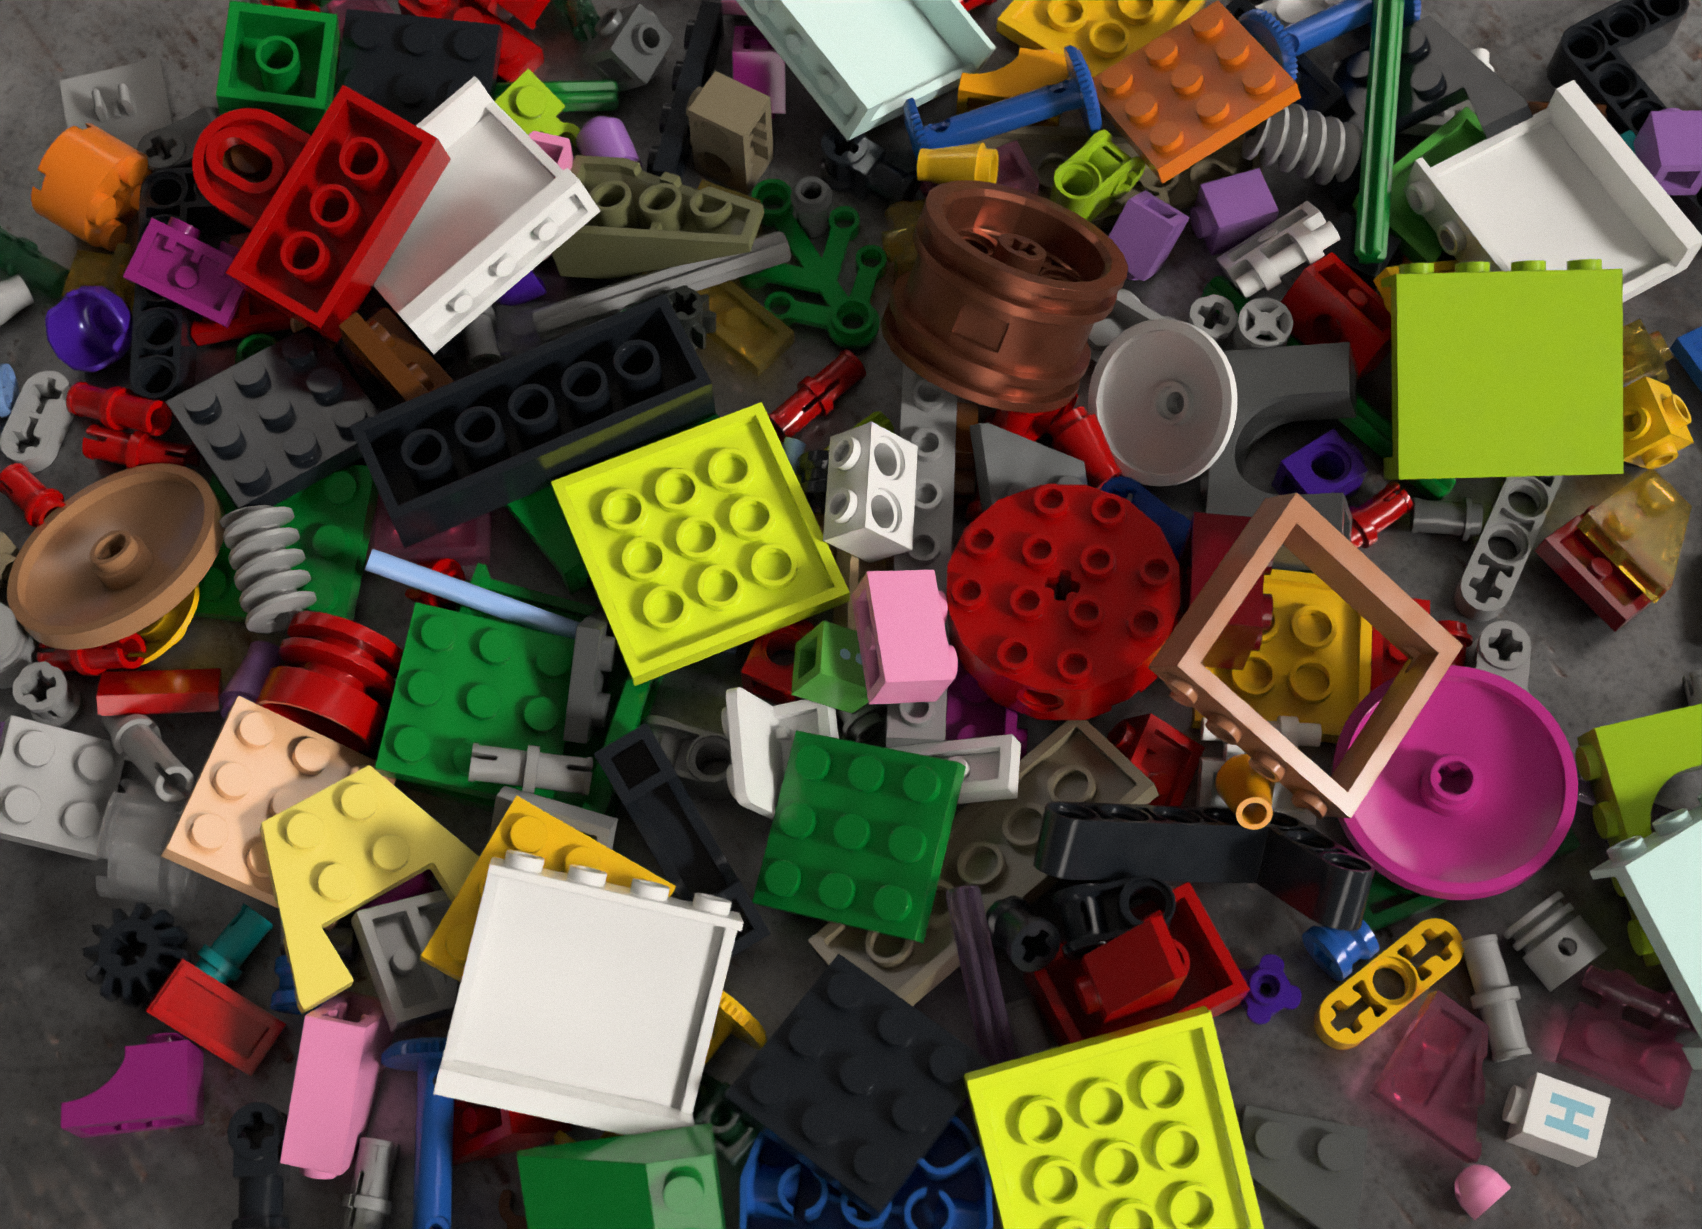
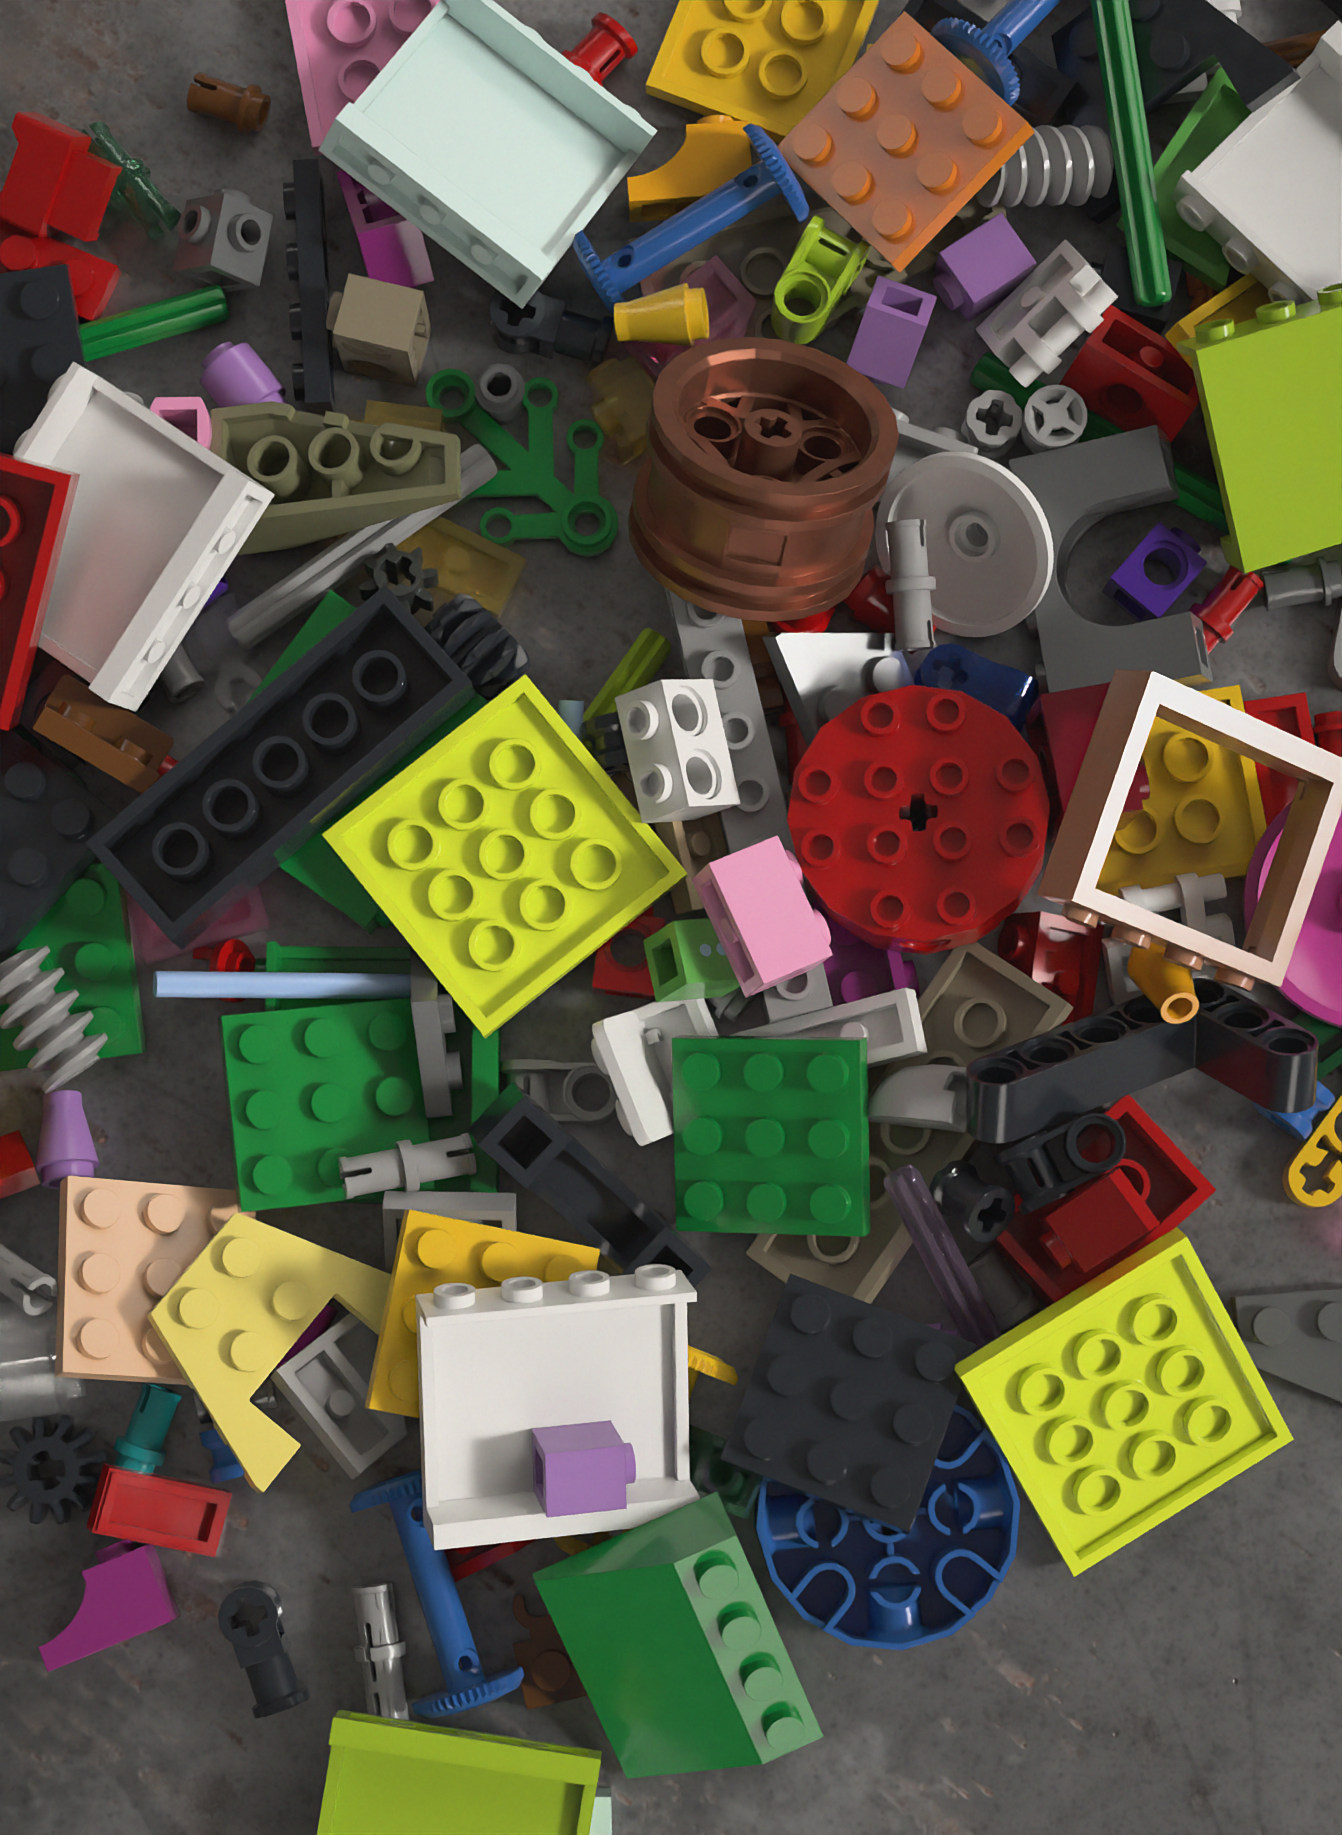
camera: 20 degrees left, 15 degrees up
red wheel [255,611,403,754] -> none
bright pink slope [280,990,395,1179] -> none
lime plate [494,69,581,148] -> none
red pin [768,350,866,442] -> none
dark purple plate [1239,954,1302,1025] -> none
none -> black gear [424,593,530,701]
none -> medium lavender brick [532,1420,636,1518]
none -> light grey brick [867,1064,967,1132]
none -> light grey pin [885,519,936,652]

